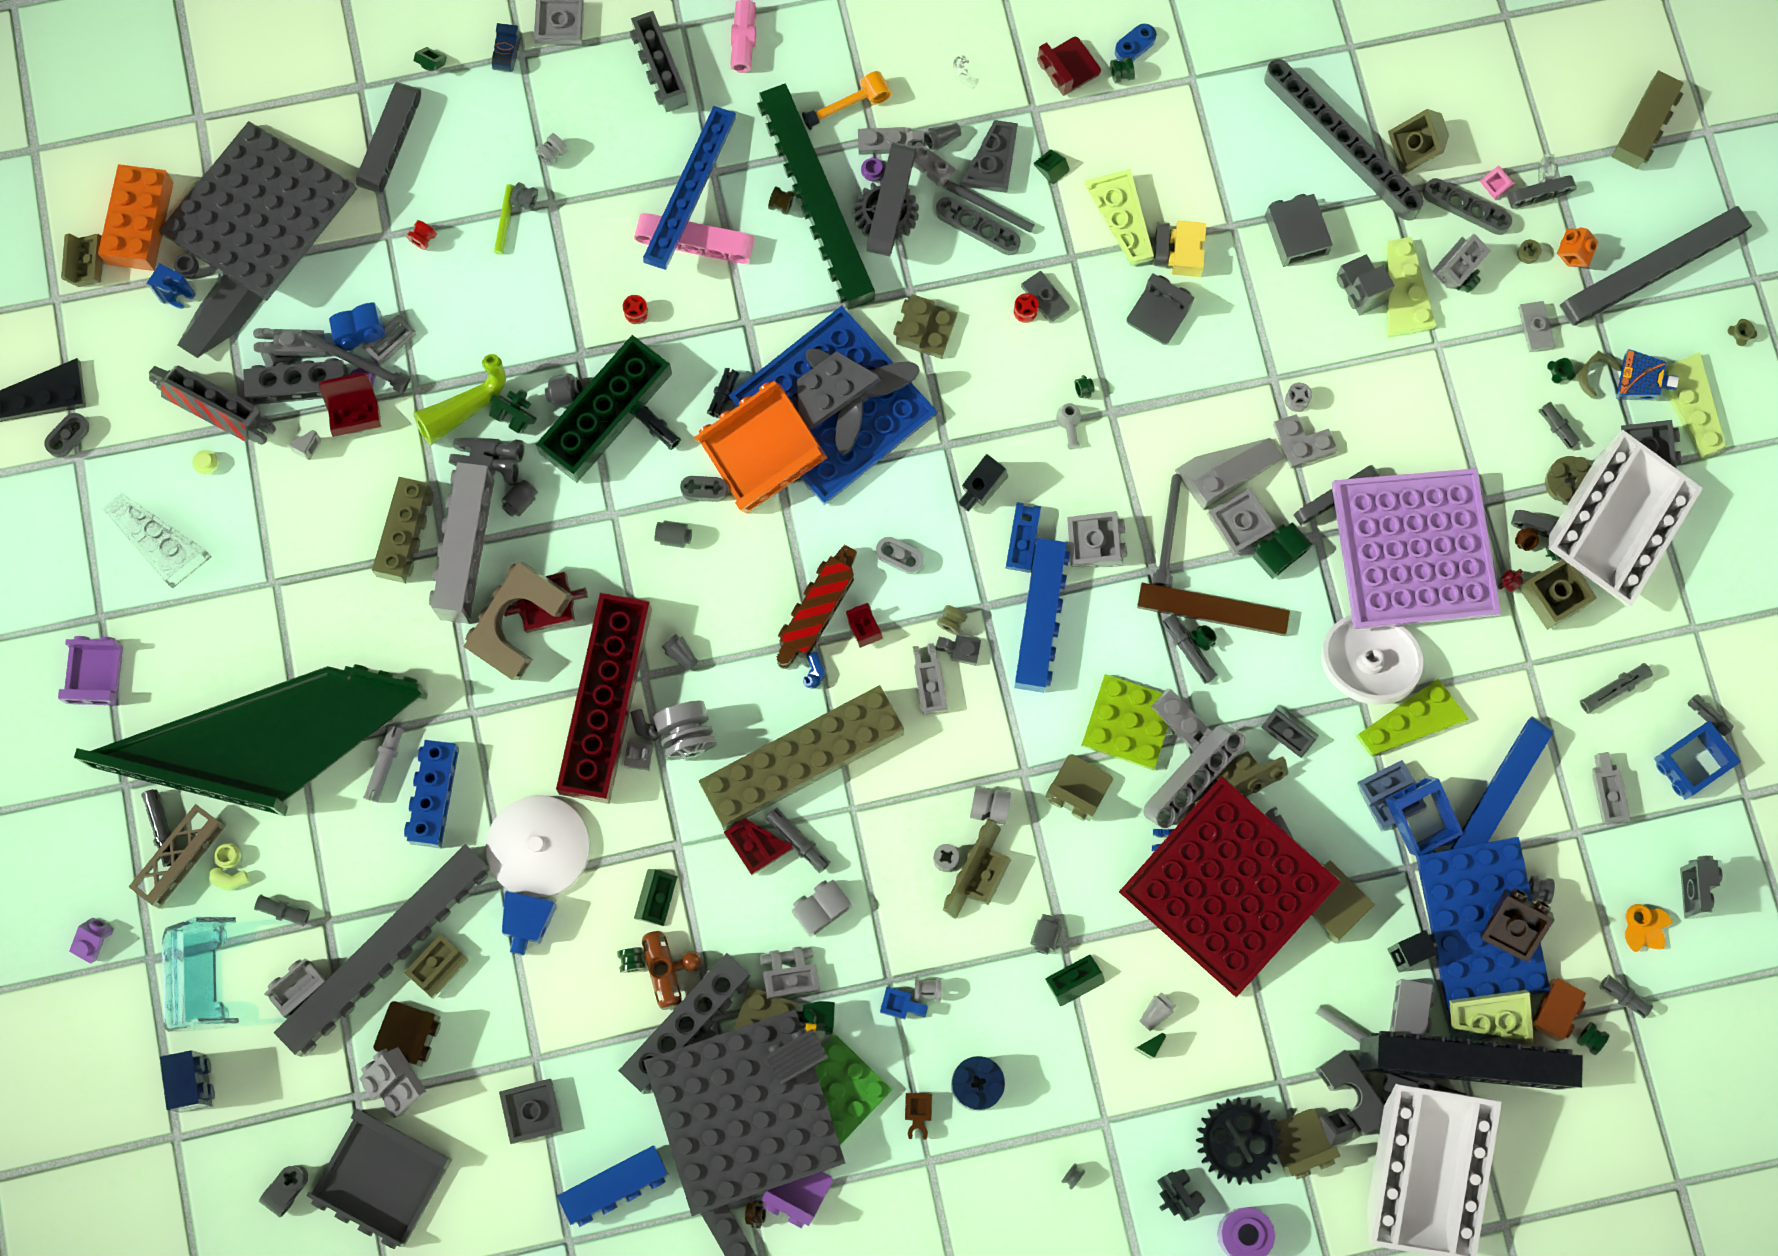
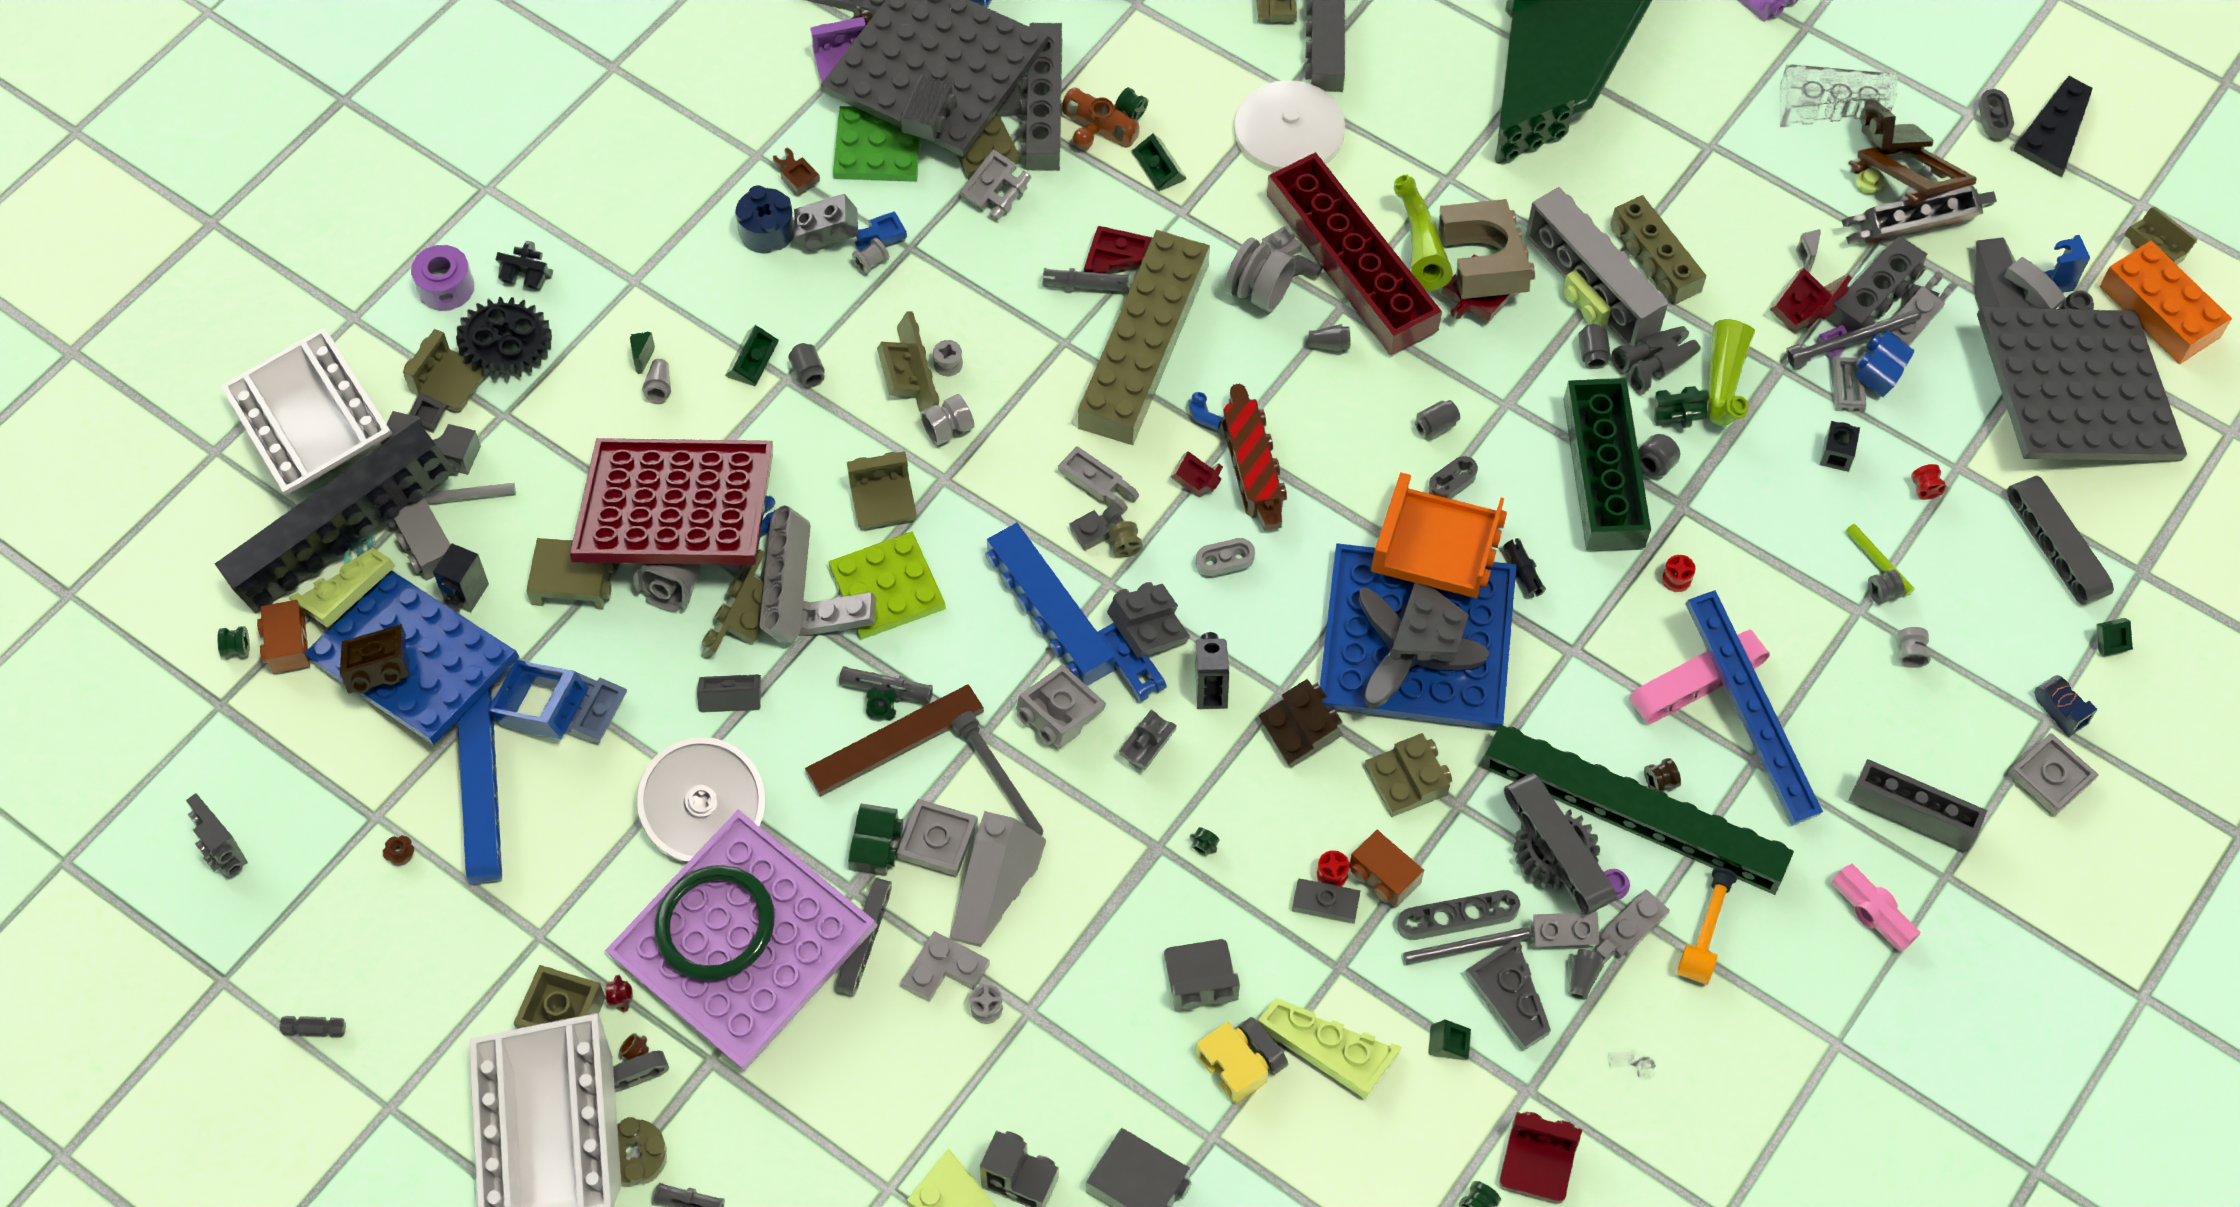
camera: 140 degrees right, 15 degrees down
light grey pin [363,725,404,803] -> none
blue brick [404,740,459,849] -> none
blue torso [502,891,557,956] -> none
black pin [635,406,681,450] -> none
light grey brick [791,880,852,938] -> none
dark green piece [796,1001,835,1035] -> none
light grey bar [1056,403,1081,450] -> none
dark grey bush [1061,1163,1085,1190] -> none
lime wing [1356,678,1469,757] -> none
dark grey wheel [1528,875,1555,904] -> none
dark grey pin [1579,663,1653,714] -> none
light grey hinge [1592,752,1630,825] -> none
dark grey pin [1599,974,1653,1019] -> none
light orange plate [1624,904,1672,952] -> none
blue window [1653,720,1741,800] -> none
none -> reddish brown plate [382,835,414,866]
none -> dark green wedge [654,865,775,981]
none -> dark grey brick [794,193,858,251]
none -> dark grey plate [1107,582,1190,658]
none -> dark grey hips [1119,710,1177,770]
none -> dark brown plate [1258,678,1343,768]
none -> dark orange brick [1349,829,1425,908]
none -> lime animal [1393,174,1453,291]
none -> yellowish green plate [1563,270,1612,327]
none -> black brick [1819,421,1860,472]
none -> reddish brown piece [1848,146,1977,206]
none -> dark brown bracket [1860,99,1934,152]
none -> light grey slope [2004,256,2065,309]

